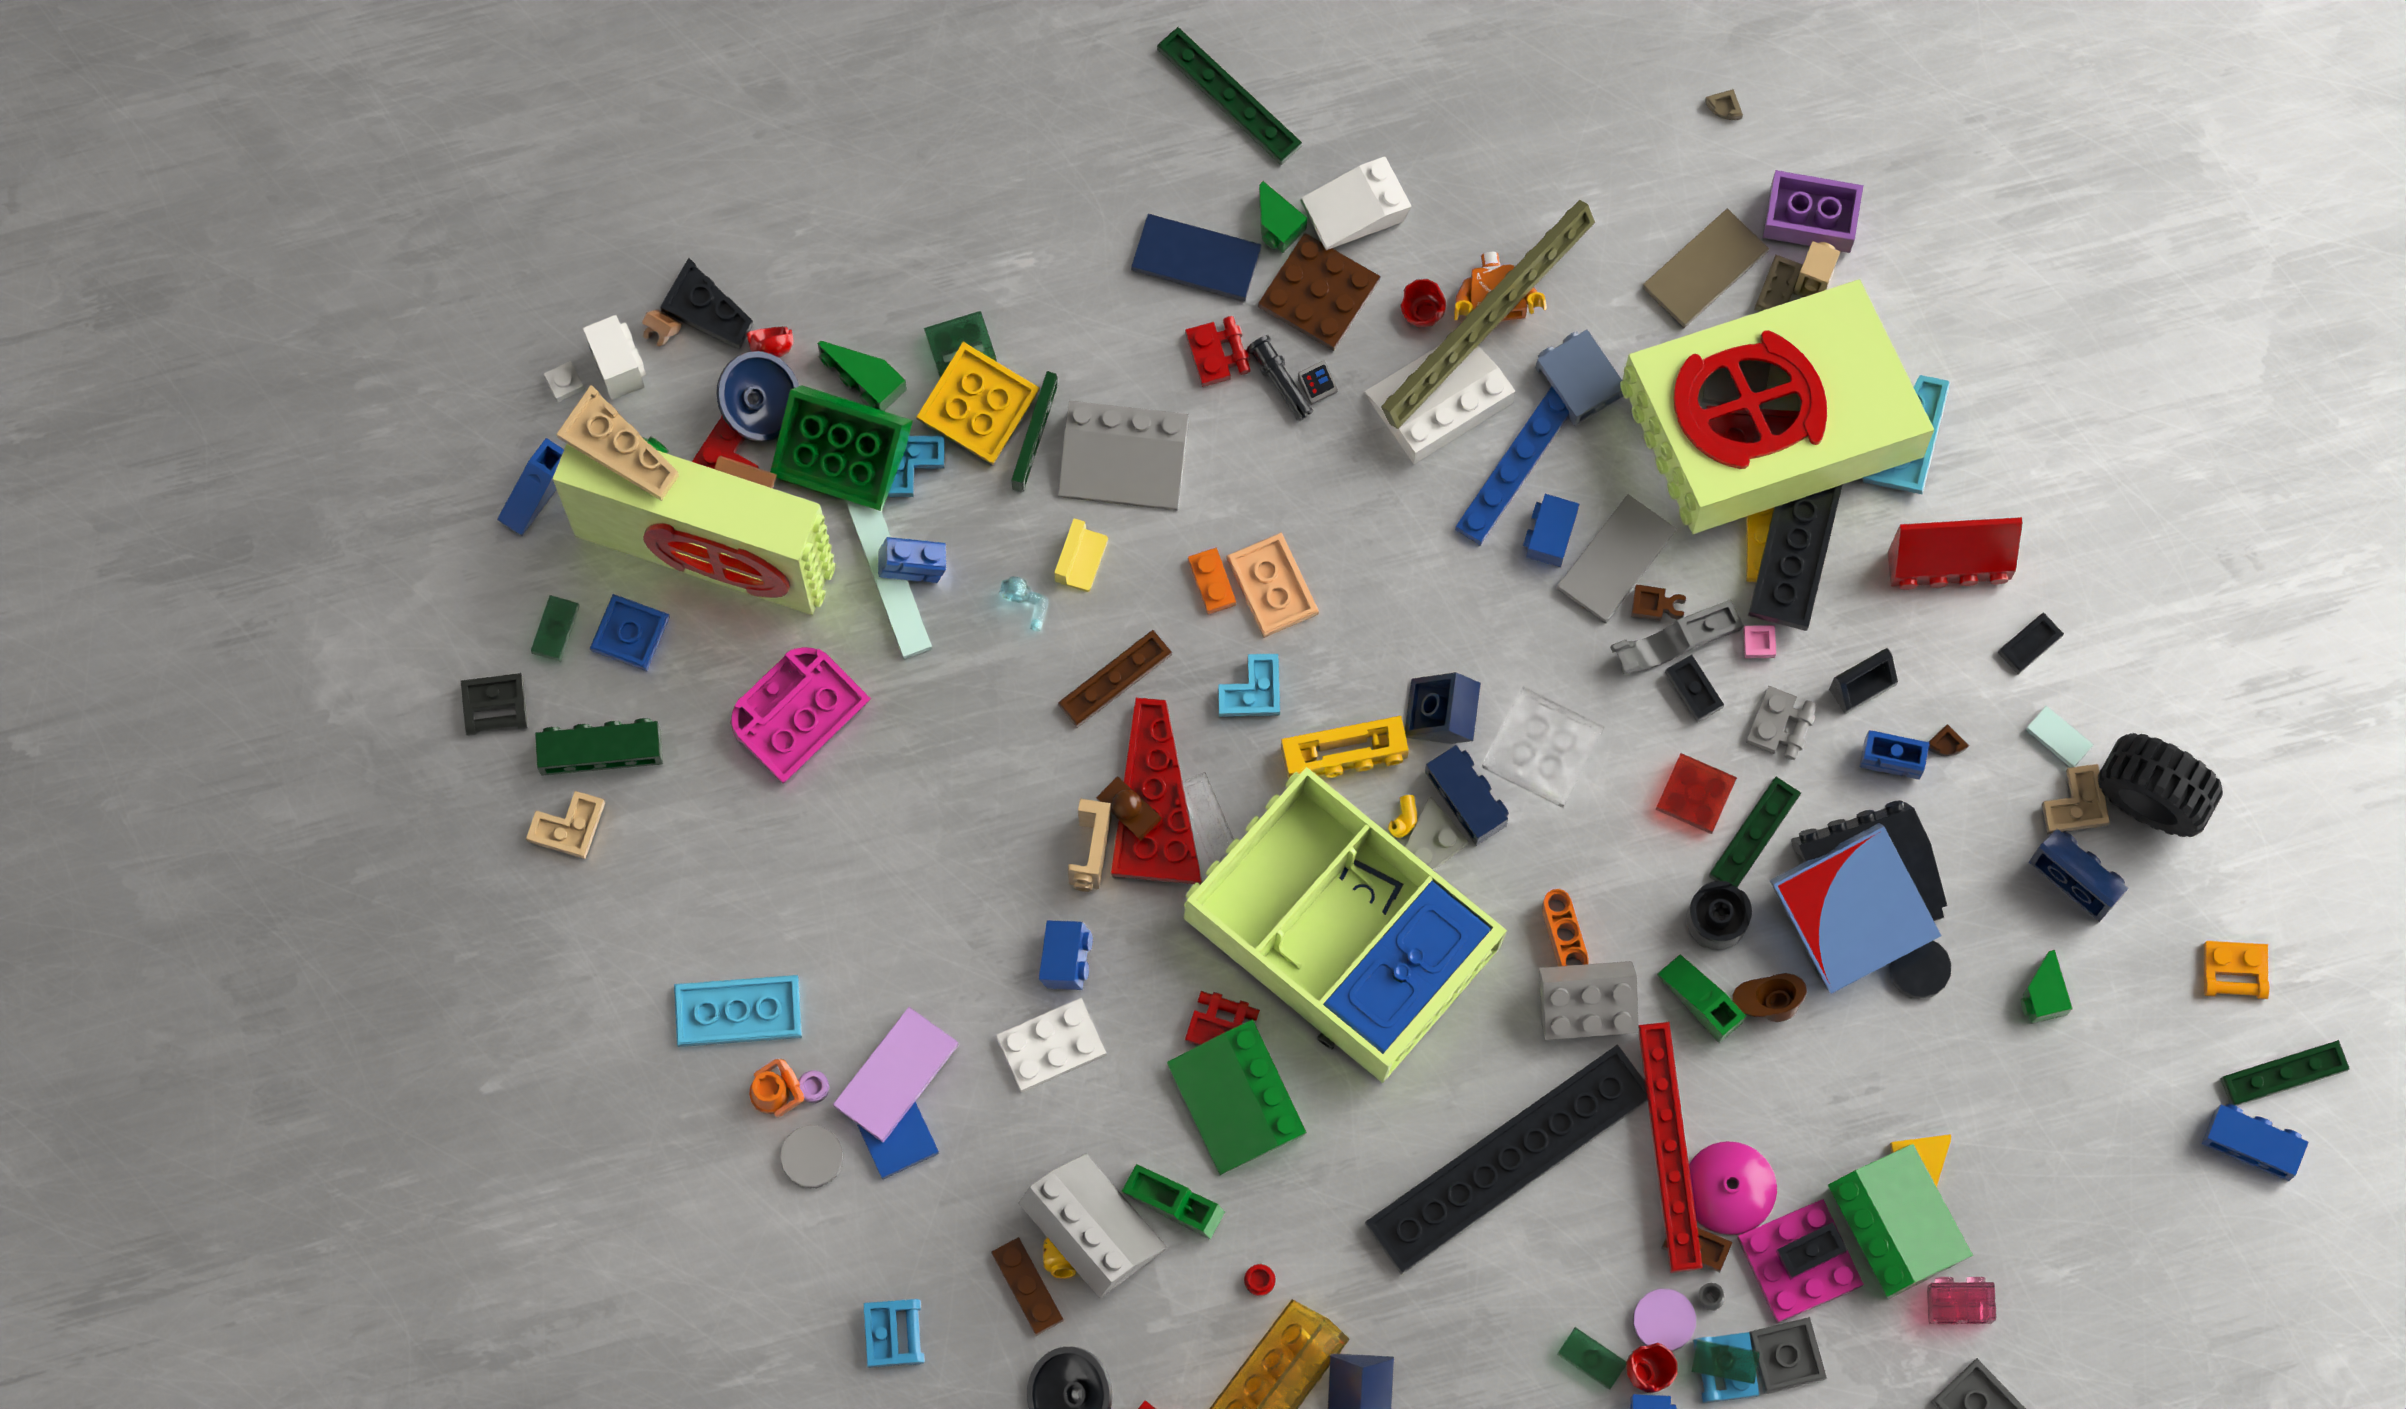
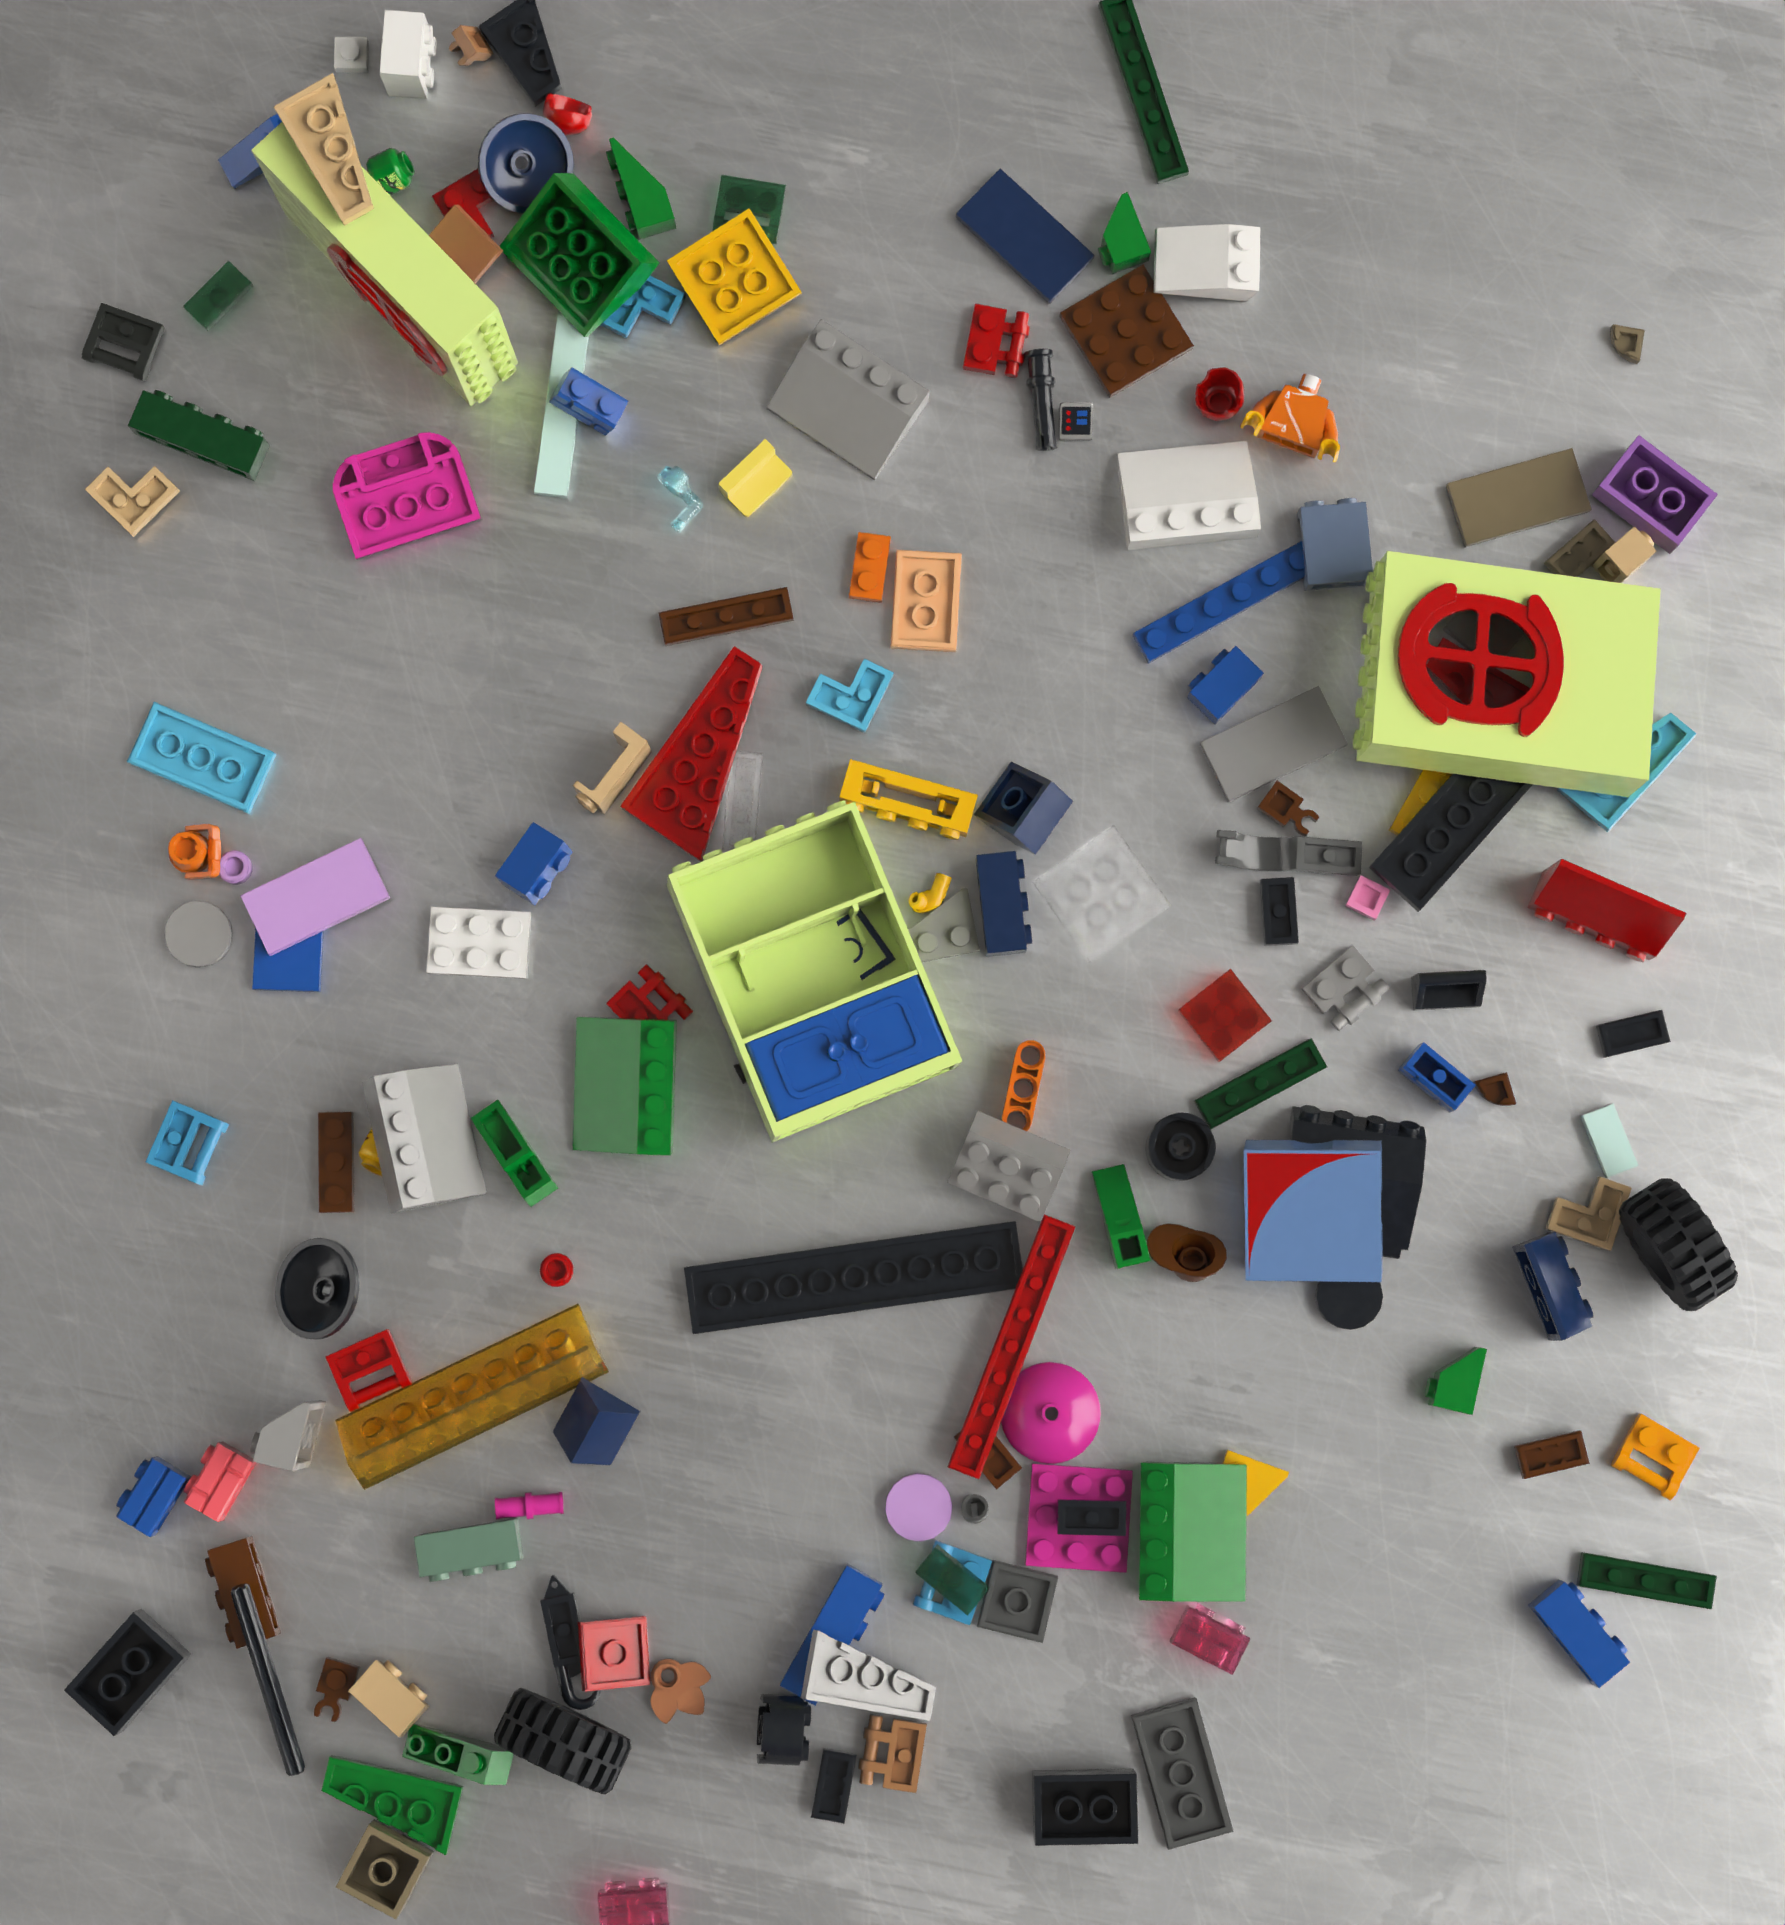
camera: 25 degrees right, 10 degrees up
blue tile [590,594,670,671] -> none
dark green tile [1011,371,1058,492] -> none
reddish brown tile [1096,776,1162,841] -> none
olive plate [1381,200,1595,429] -> none
clear green plate [1557,1327,1626,1390] -> none
red hair [1626,1343,1678,1393] -> none
none -> reddish brown plate [1514,1430,1590,1479]

